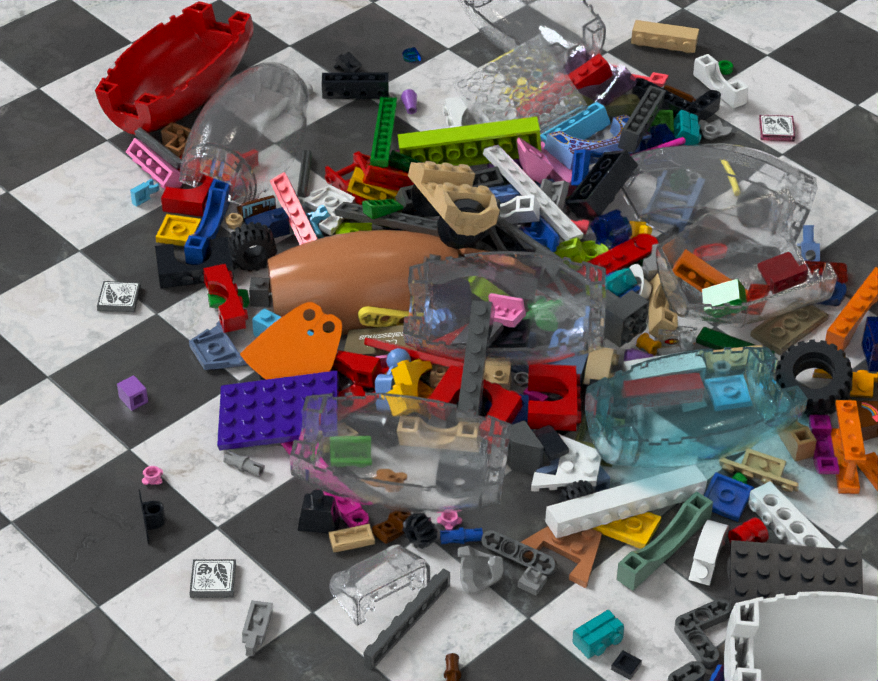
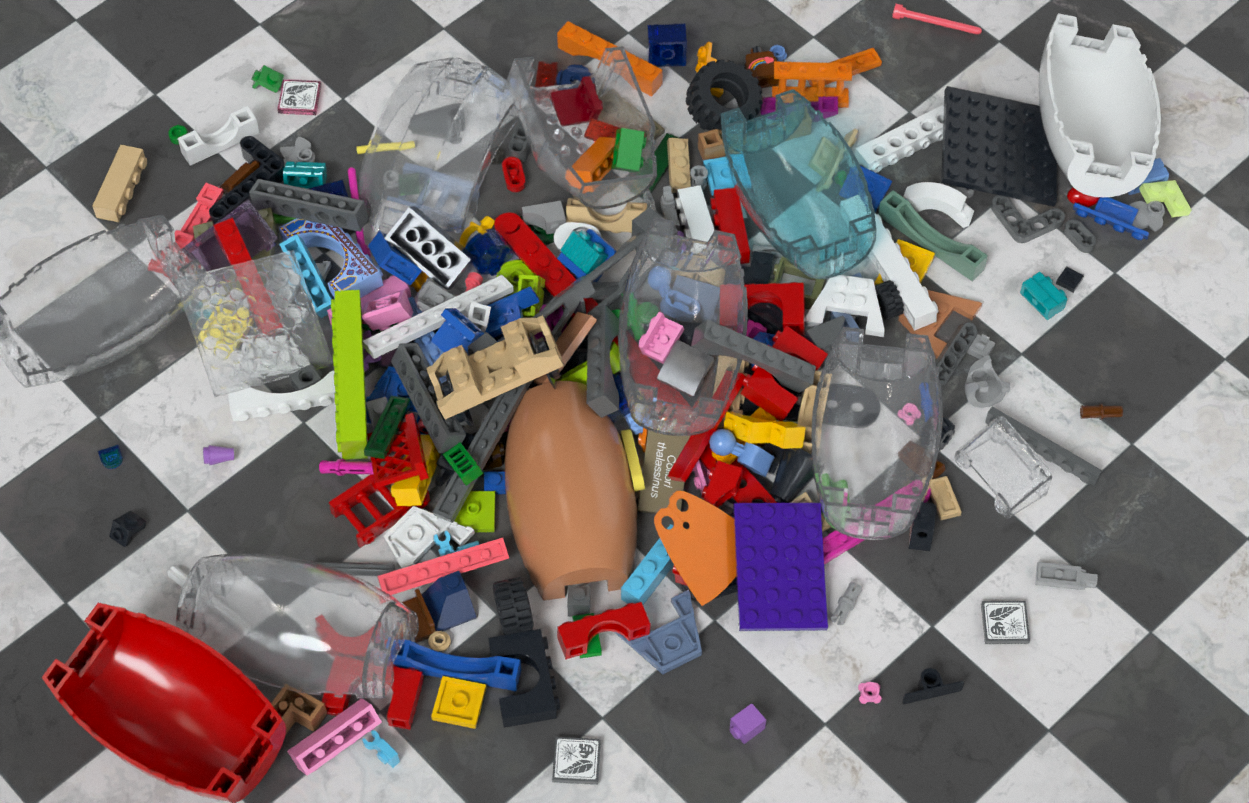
camera: 90 degrees left, 15 degrees up
dark grey axle [134,128,183,169] -> none
black brick [321,72,389,99] -> none
medium nougat plate [366,469,408,492] -> none
green plate [370,97,397,168] -> none
black slope [533,425,569,461] -> none
red wheel [728,517,769,544] -> none
none -> green bracket [251,65,284,93]
none -> blue bracket [431,308,484,355]

